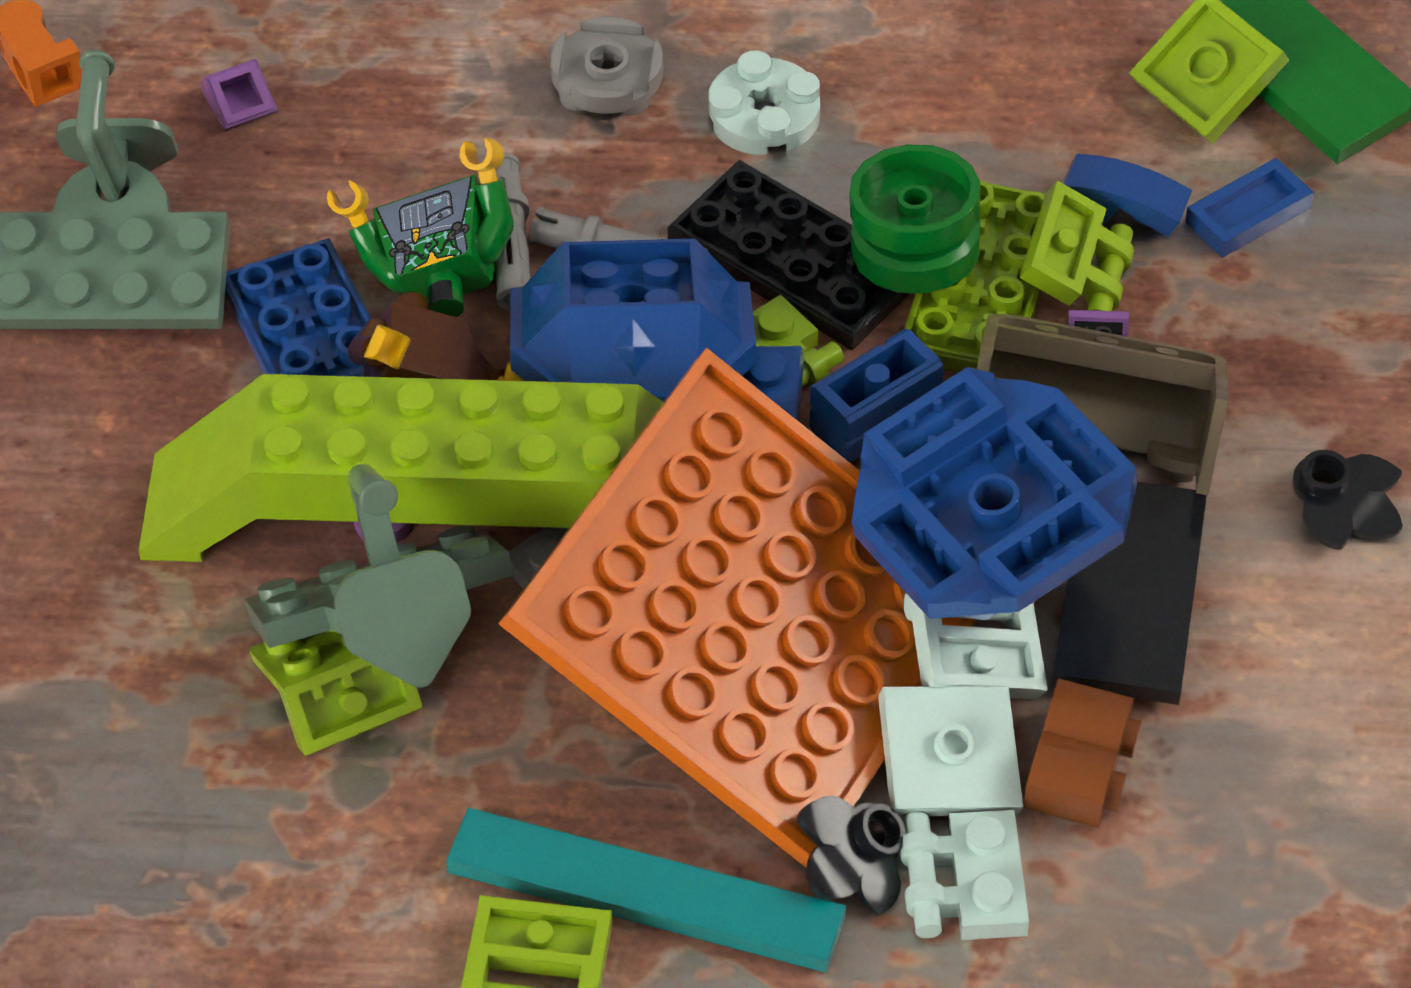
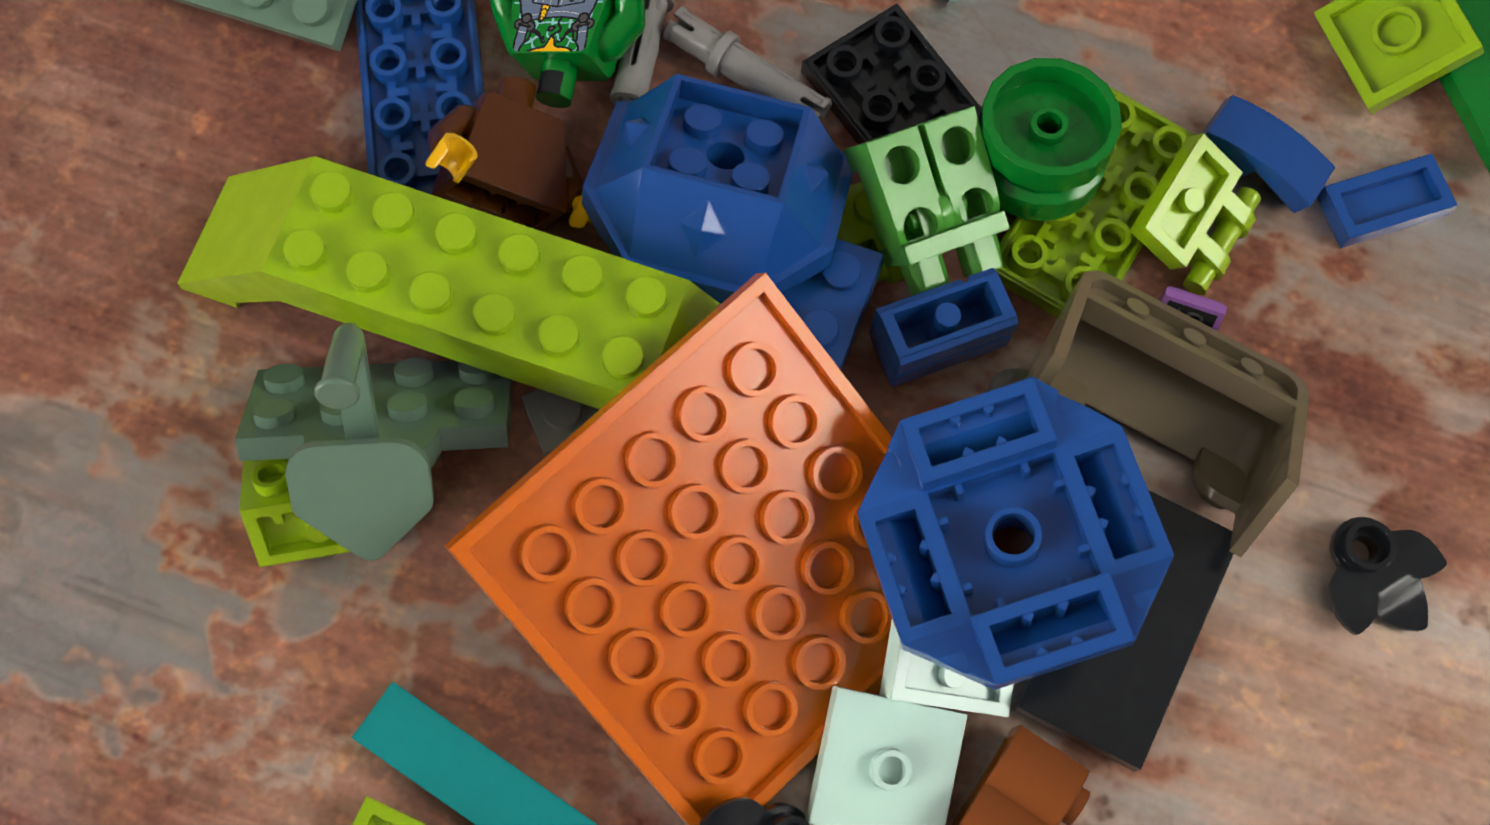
camera: 10 degrees right, 20 degrees up
none -> bright green hips [843,106,1010,296]

